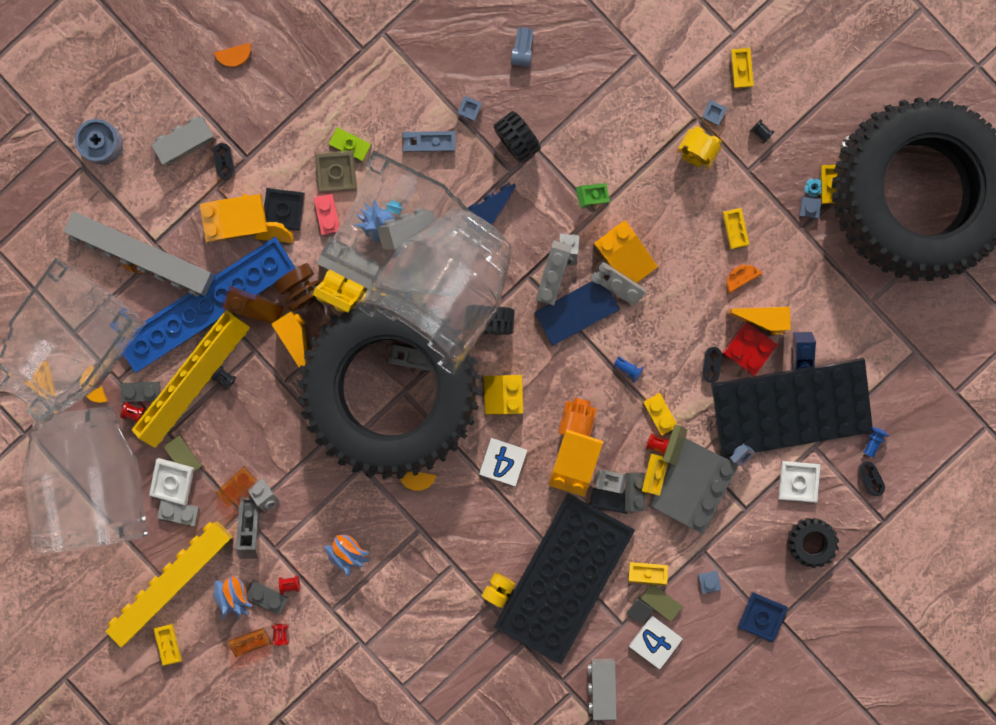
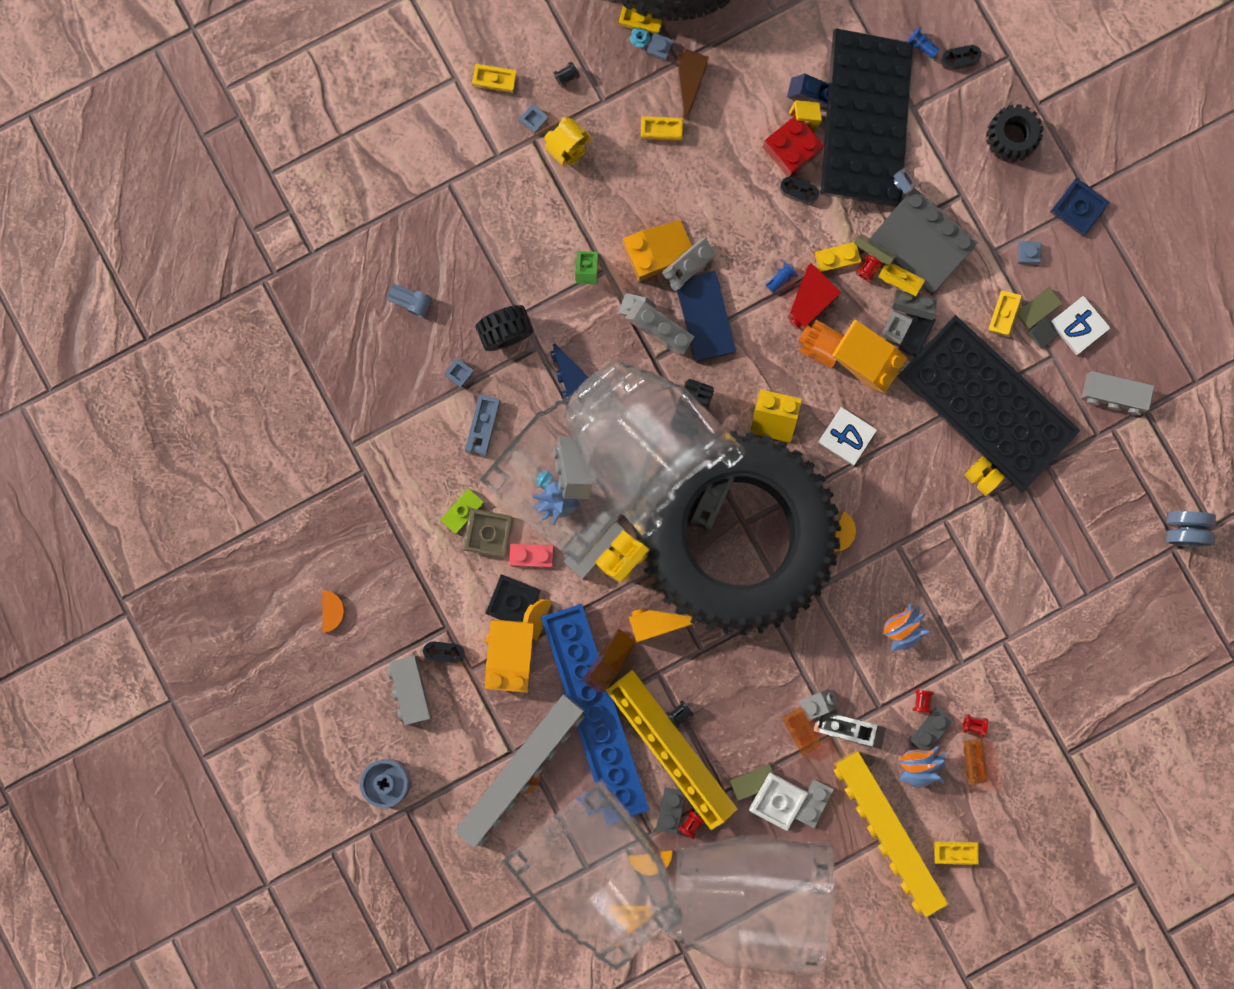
camera: 80 degrees left, 5 degrees down
reddish brown wheel [274,263,320,312] -> none
orange tile [726,265,763,293] -> none
light orange slope [726,307,791,335] -> none
white tile [778,461,820,503] -> none
none -> reddish brown slope [676,48,709,121]
none -> red slope [788,263,841,331]
none -> yellow panel [789,100,822,132]

